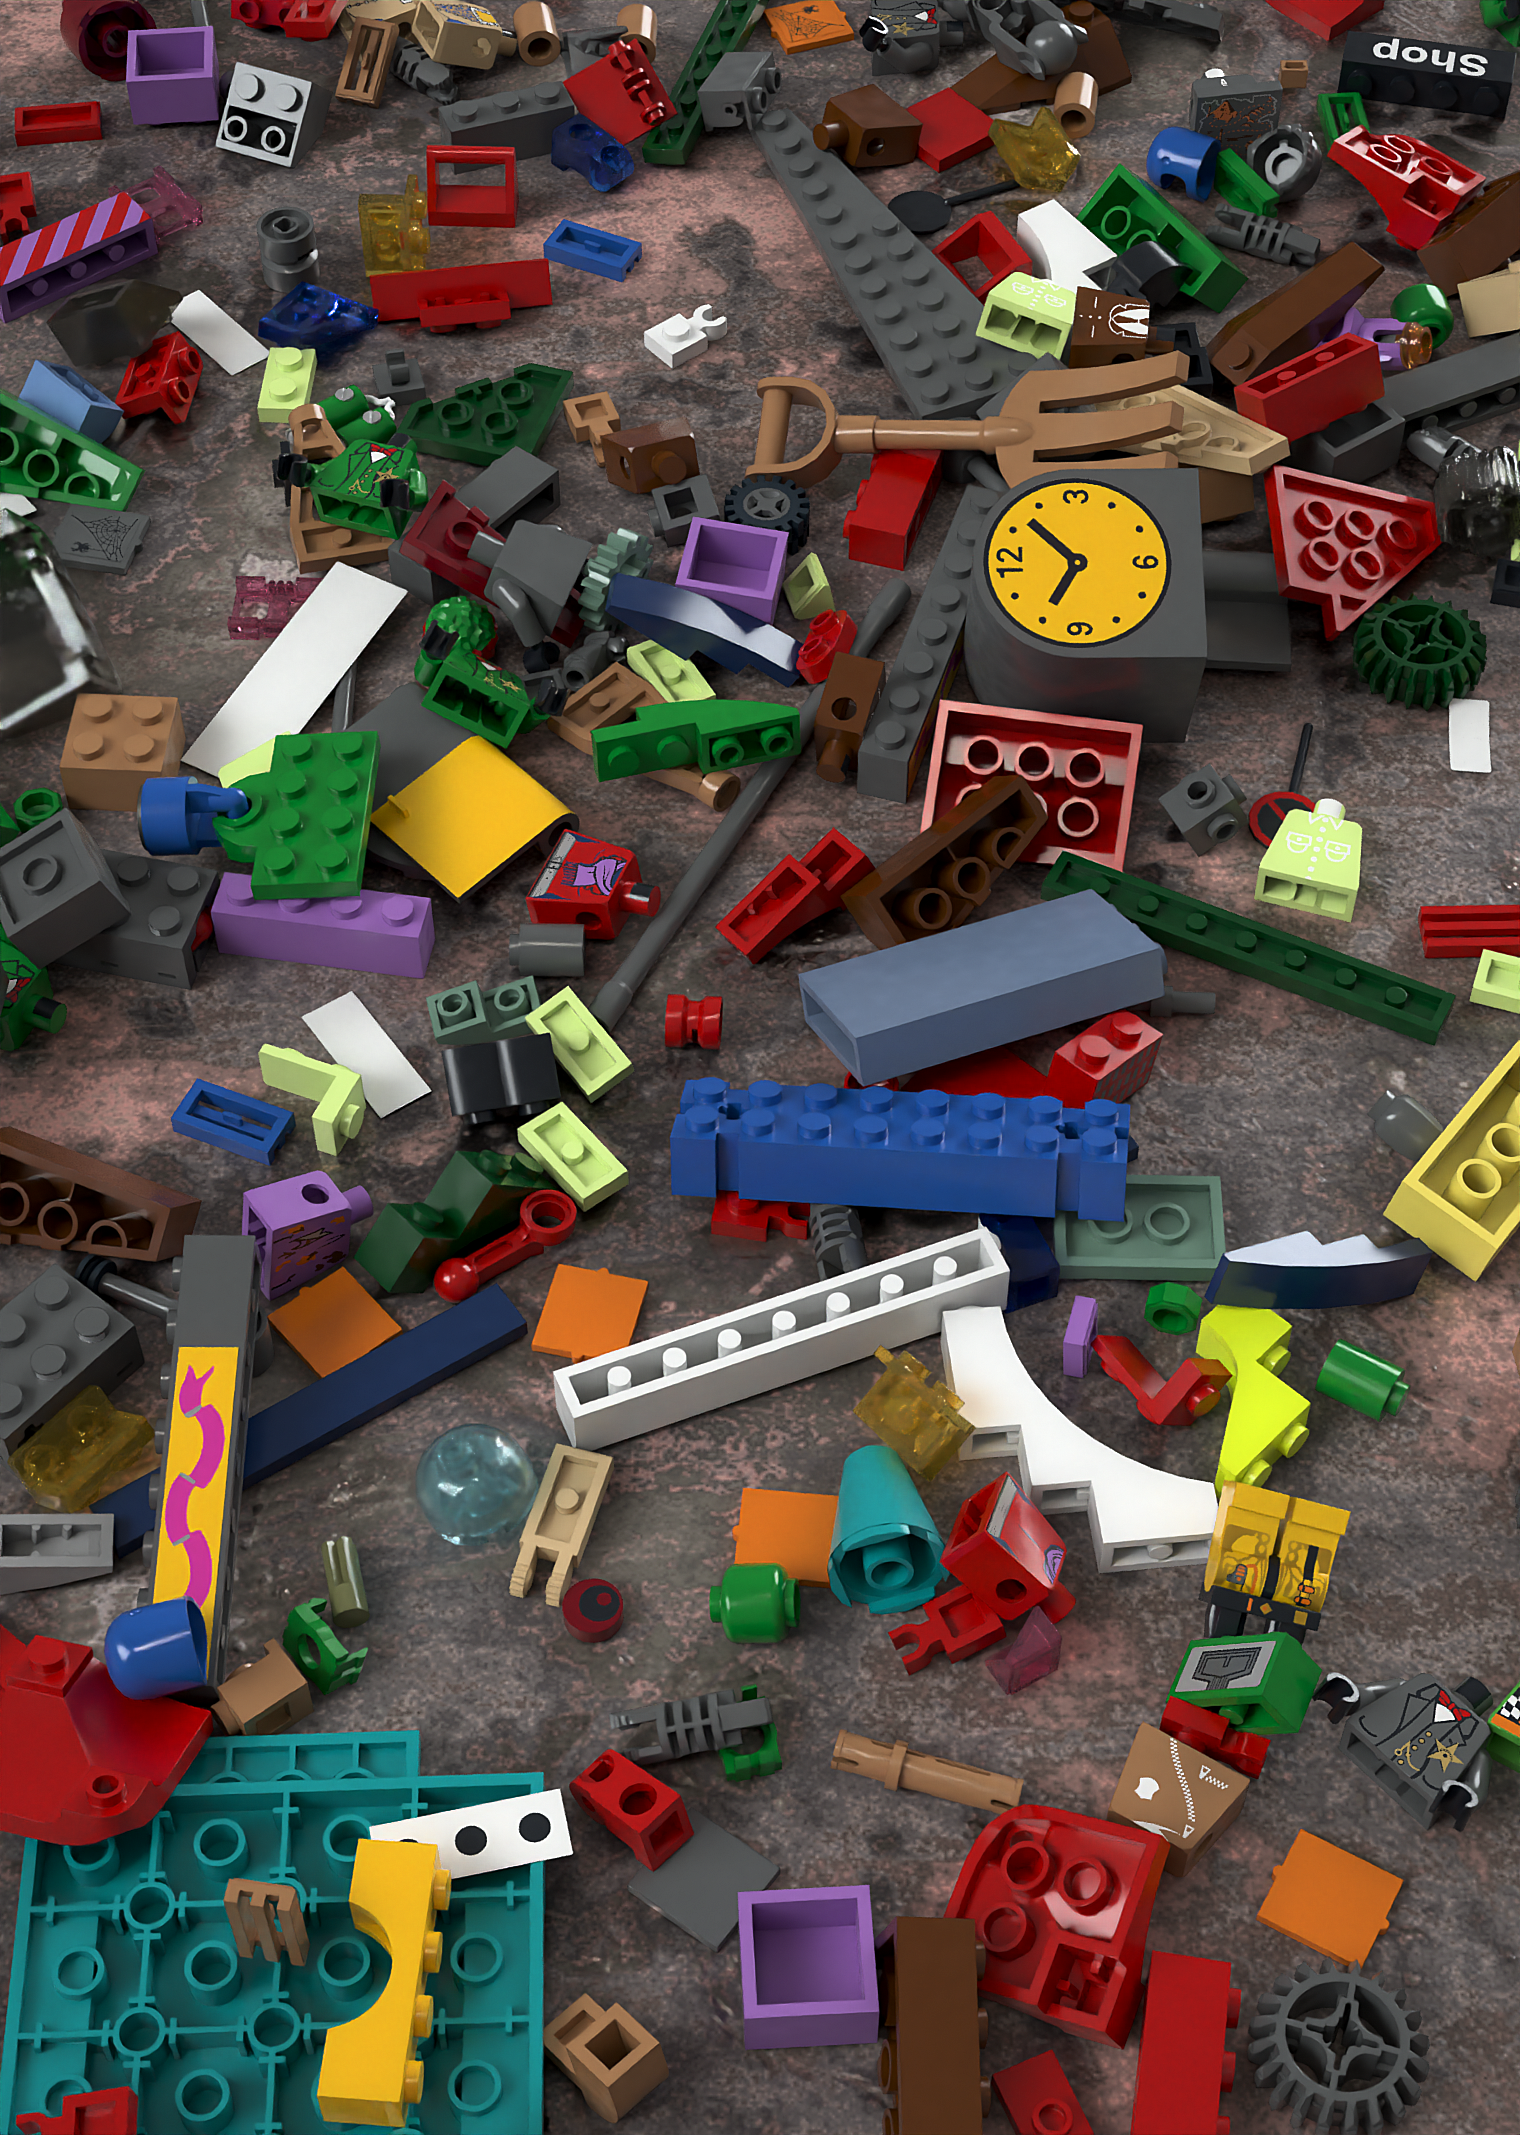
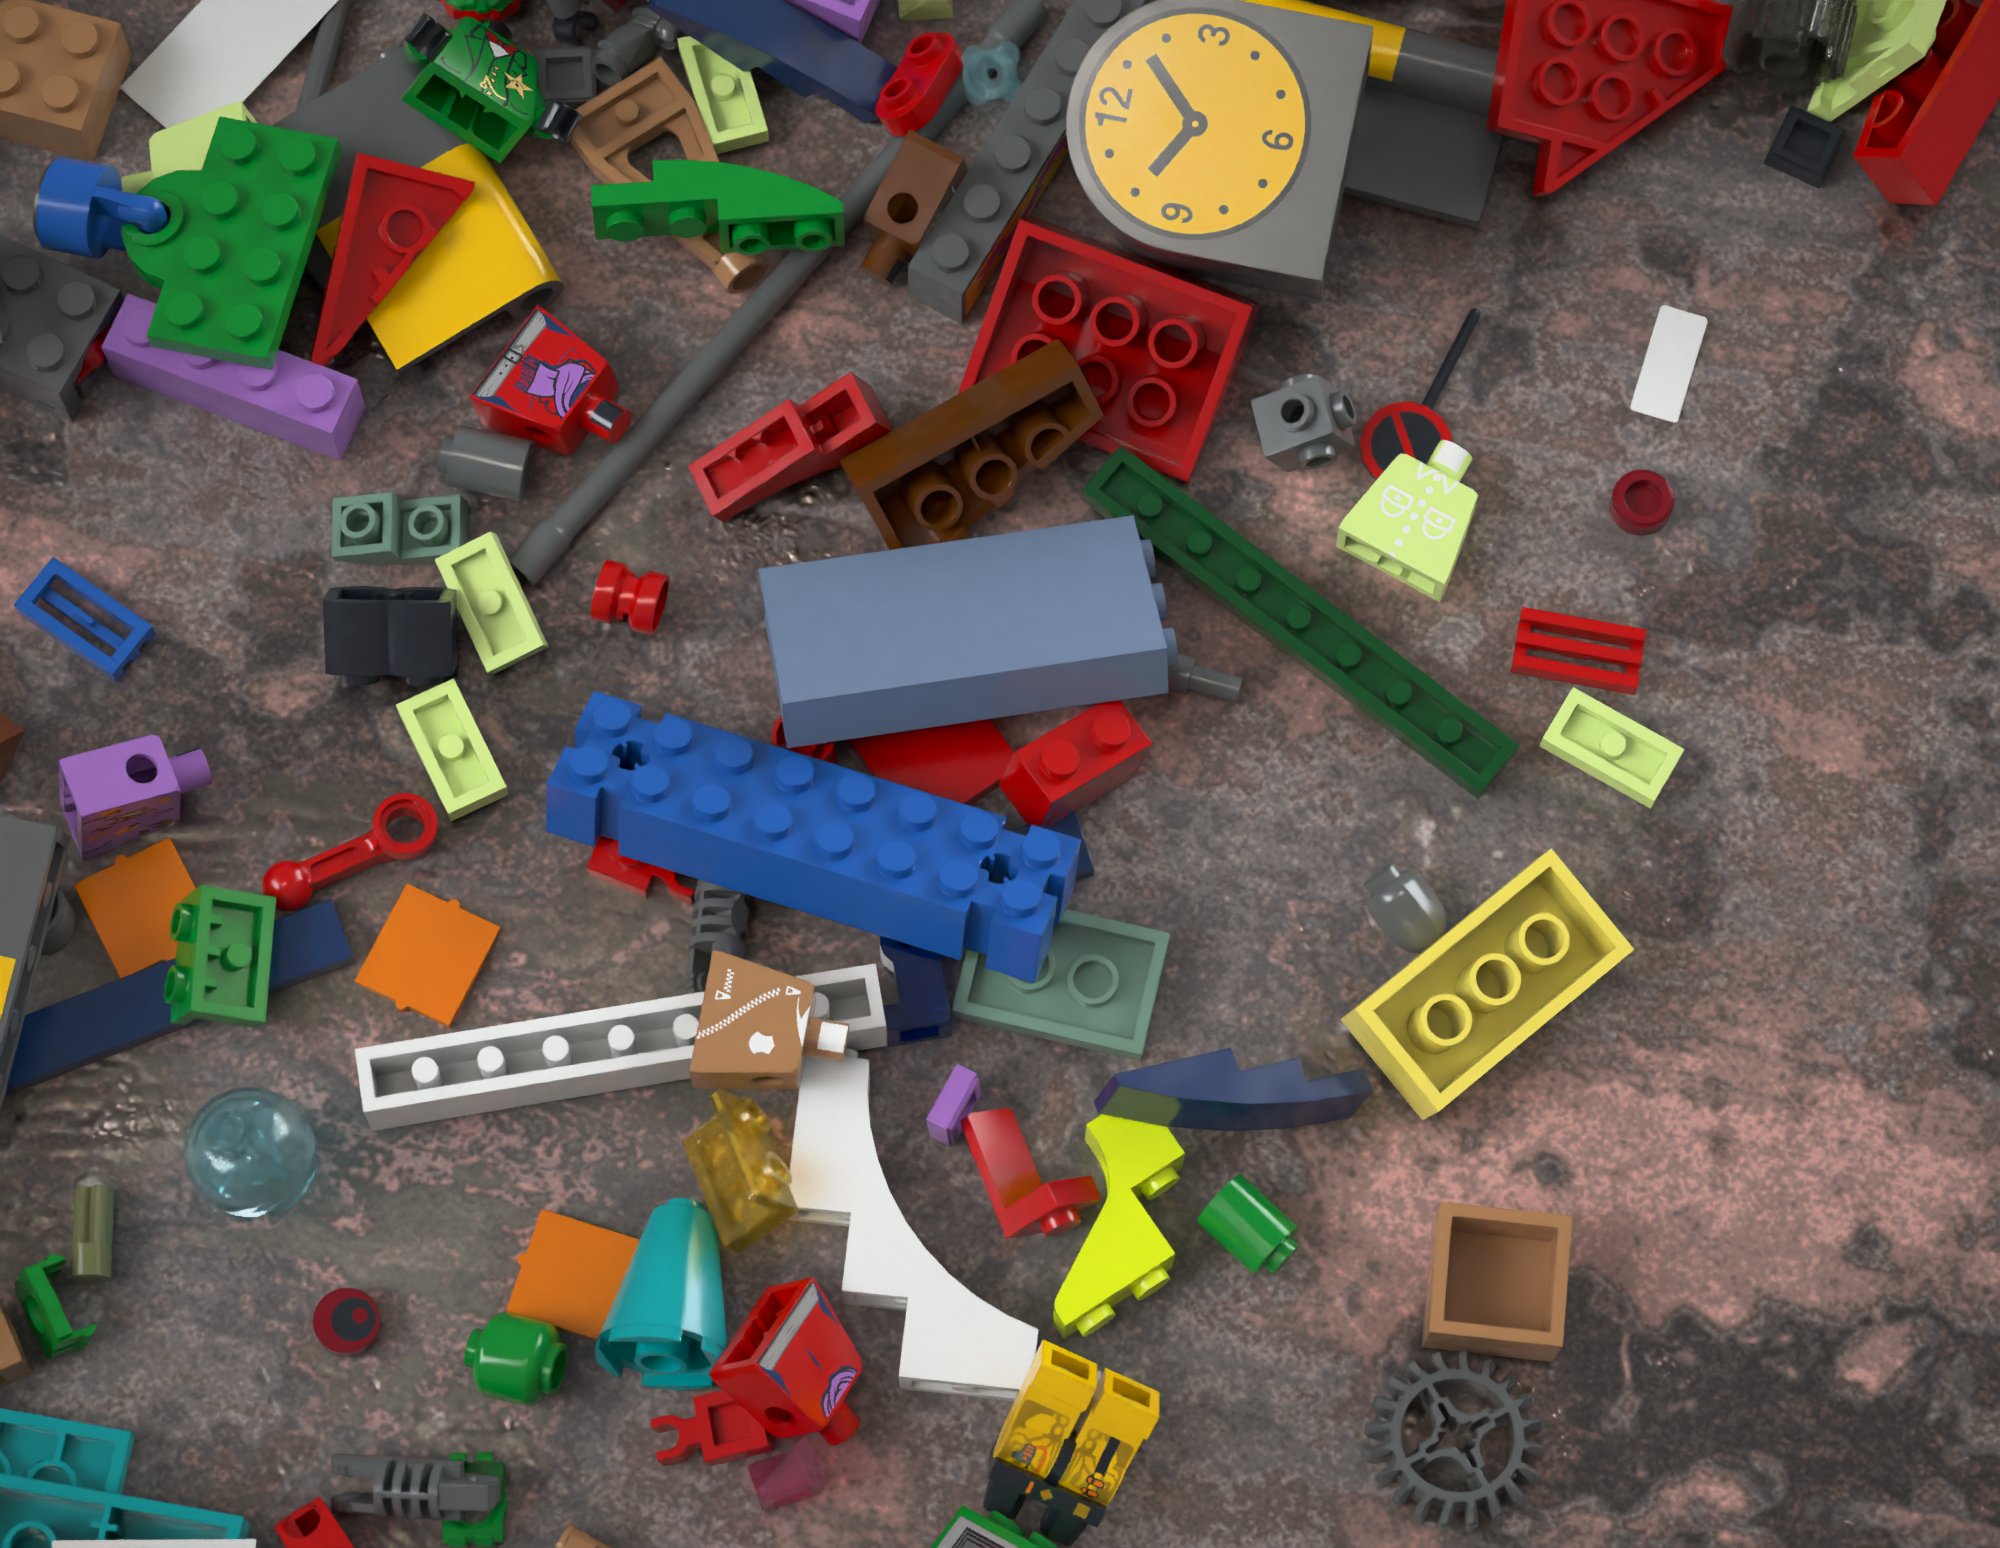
camera: 10 degrees right, 20 degrees up
yellowish green bracket [258,1044,366,1156] -> none
white sticker [302,991,432,1118] -> none
dark green arch [353,1150,557,1293] -> none
tan hinge [509,1443,614,1607] -> none
green tile [1144,1282,1202,1335] -> none
dark green gear [1352,593,1487,712] -> none
none -> green bracket [164,885,276,1028]
none -> red wing [309,152,475,367]
none -> medium nougat torso [689,950,850,1089]
none -> clear light blue plate [961,41,1023,106]
none -> dark red tile [1609,470,1674,536]

